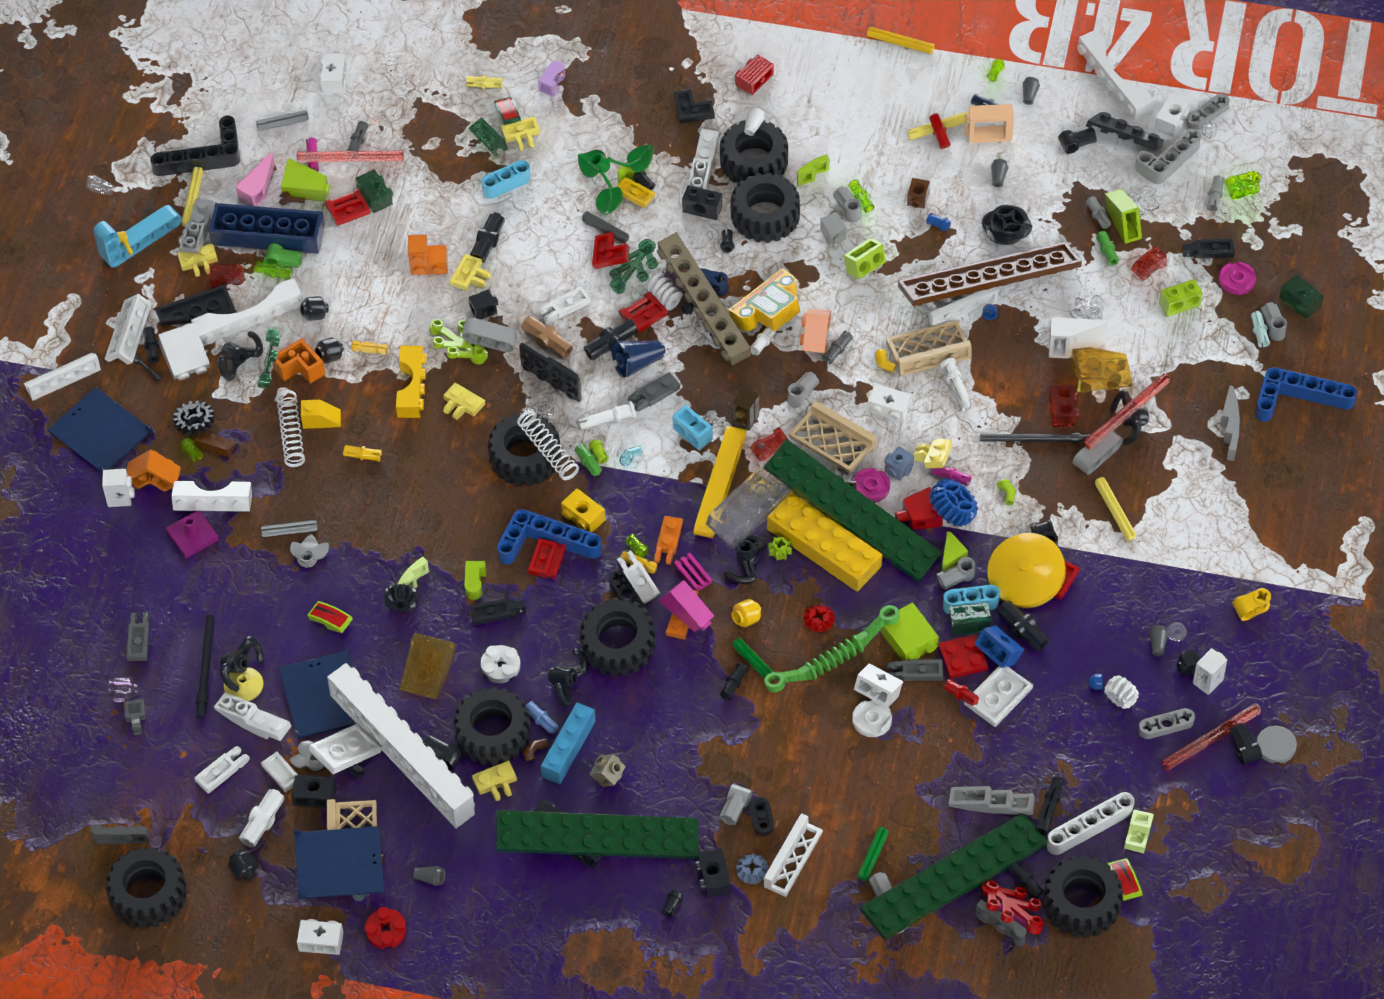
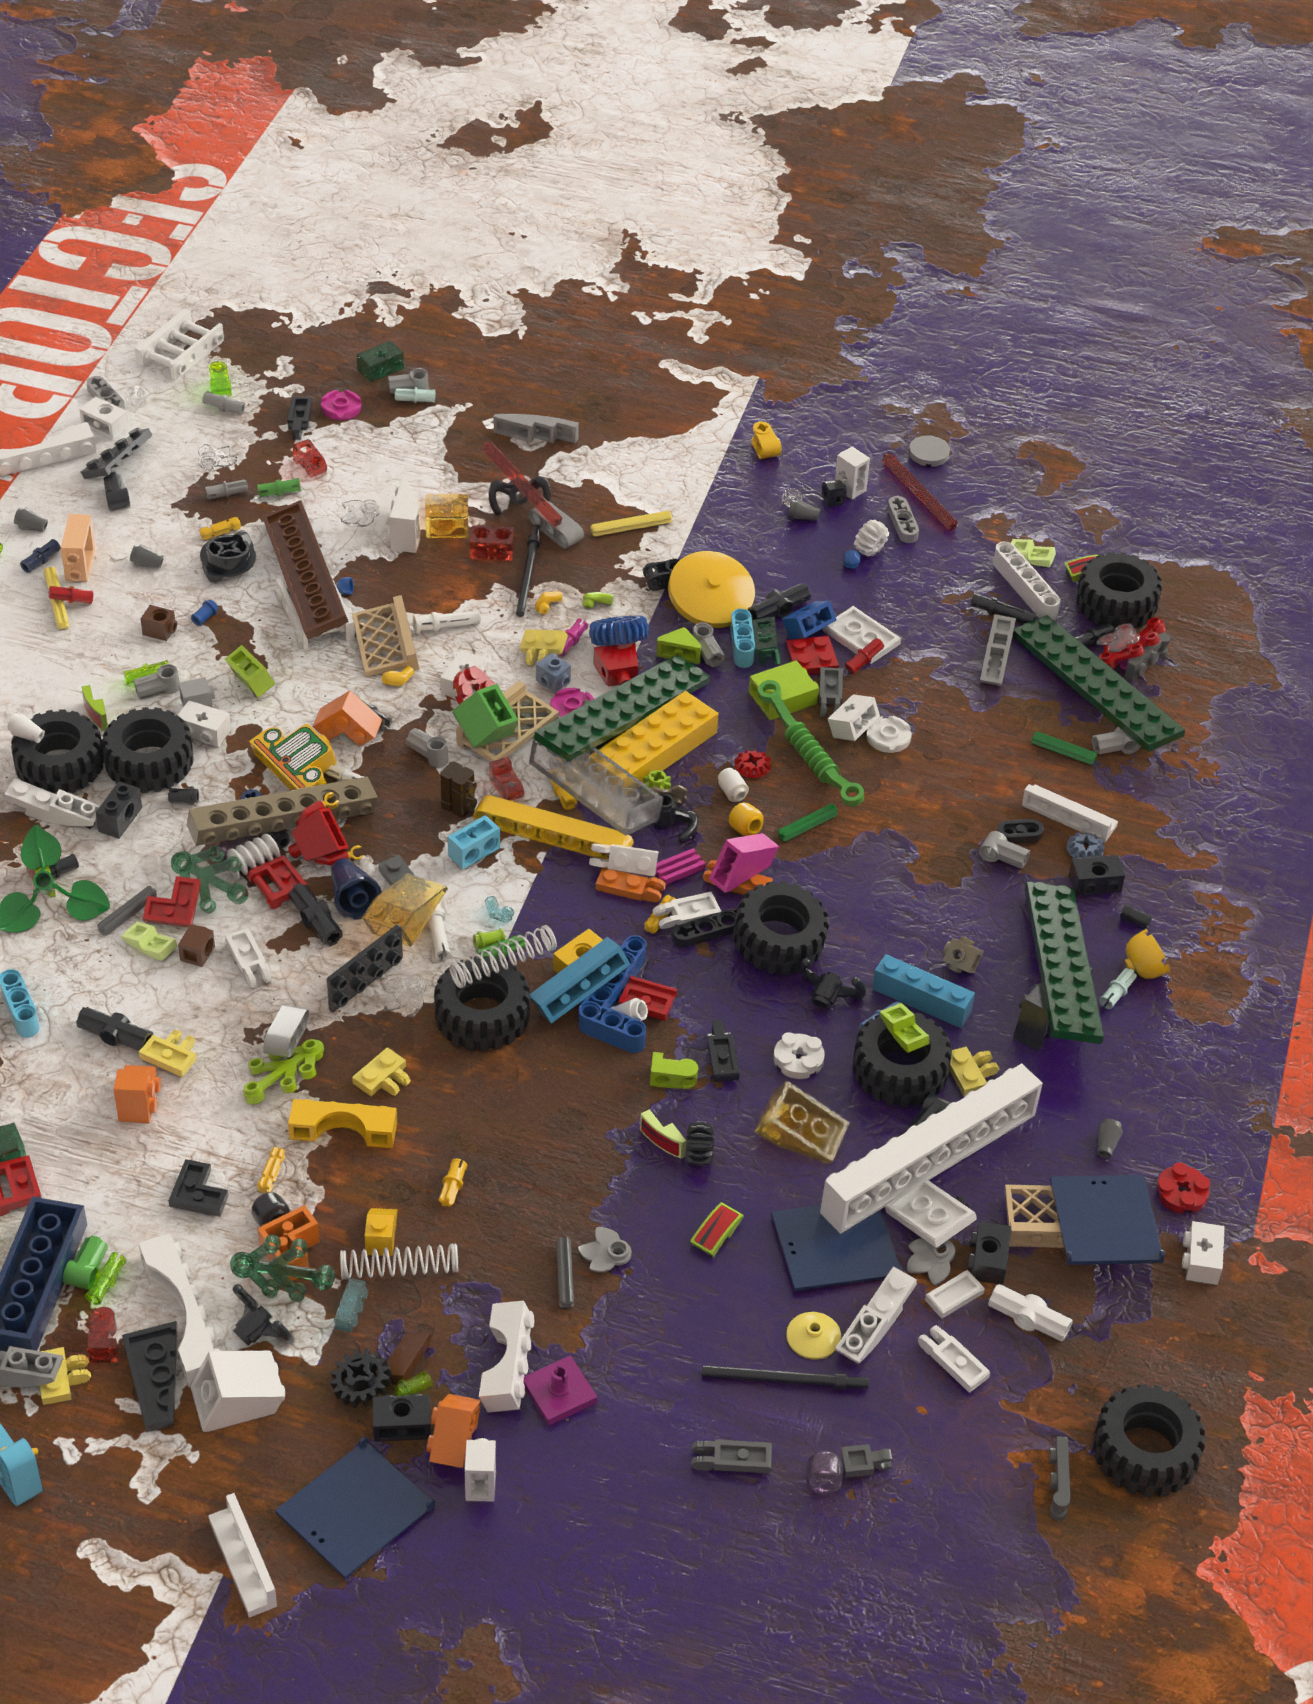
camera: 90 degrees left, 10 degrees down
white fence [105,294,152,365] -> none
black hinge [134,356,161,381] -> none
black pin [143,327,159,363] -> none
black piece [220,636,264,692] -> none
black head [228,849,258,881] -> none
black head [300,296,329,321] -> none
black brick [468,289,499,320] -> none
medium nougat piece [521,316,573,359] -> none
yellow plate [616,177,655,209] -> none
clear neon green pin [625,534,649,558] -> none
black pin [719,663,748,700] -> none
lime slope [1105,189,1142,244] -> none
light grey beam [1135,129,1201,184] -> none
lime brick [1159,279,1203,317] -> none
black piece [1229,723,1262,765] -> none
blue beam [1256,367,1357,422] -> none
none -> yellowish green slope [121,921,178,961]
none -> white fence [135,309,224,381]
none -> black plate [168,1159,229,1217]
none -> white brick [178,701,231,747]
none -> reddish brown brick [178,924,215,967]
none -> yellow axle [199,517,241,541]
none -> red torso [288,792,364,866]
none -> clear light blue piece [334,1278,369,1332]
none -> clear yellow slope [362,874,448,947]
none -> black brick [373,1394,431,1442]
none -> bright green slope [452,684,518,749]
none -> plate [453,666,495,705]
none -> dark azure brick [530,937,631,1024]
none -> yellow arm [535,591,562,615]
none -> white hinge [589,843,659,876]
none -> white cone [611,998,648,1021]
none -> dark tan plate [643,785,687,807]
none -> white brick [718,768,749,802]
none -> lime slope [880,1003,929,1053]
none -> clear plate [1097,624,1140,652]
none -> light aqua axle [1099,968,1137,1009]
none -> yellow cylinder [1124,929,1170,979]

